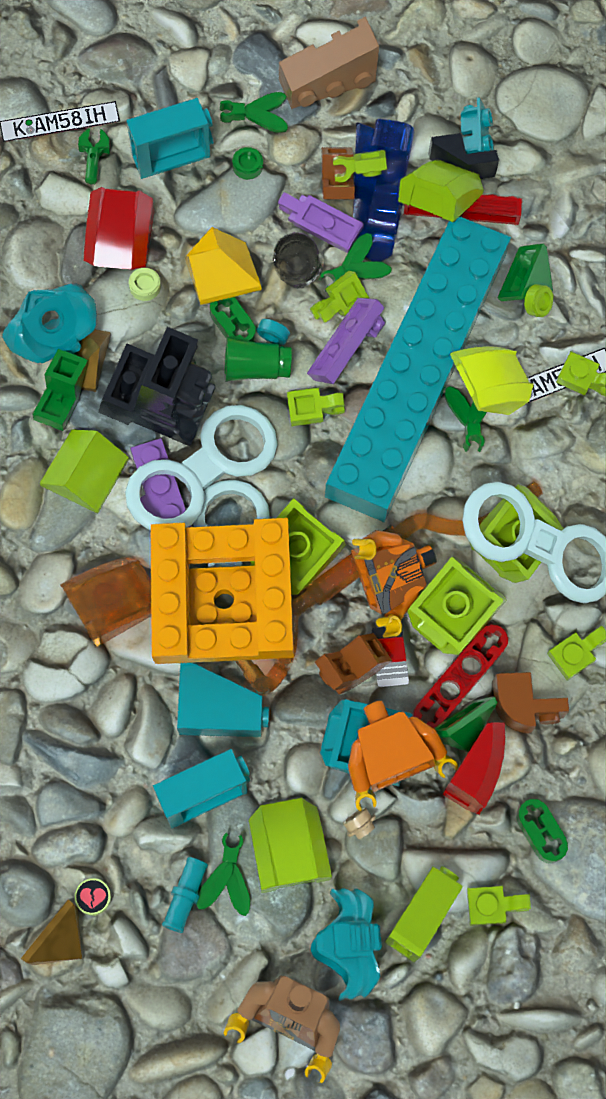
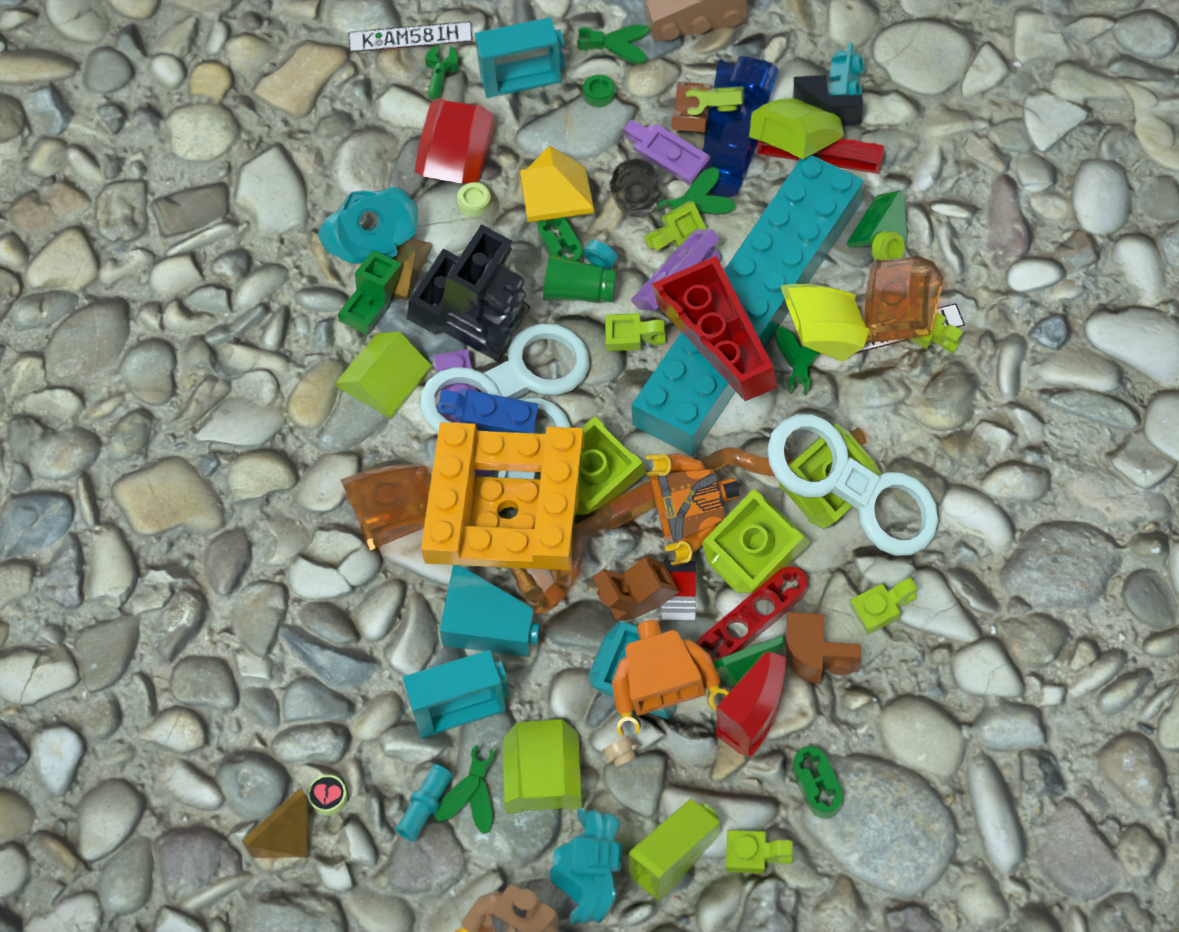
camera: 15 degrees right, 10 degrees down
none -> blue hinge [437,389,538,433]
none -> red wedge [652,256,777,402]
none -> clear orange slope [864,254,944,342]

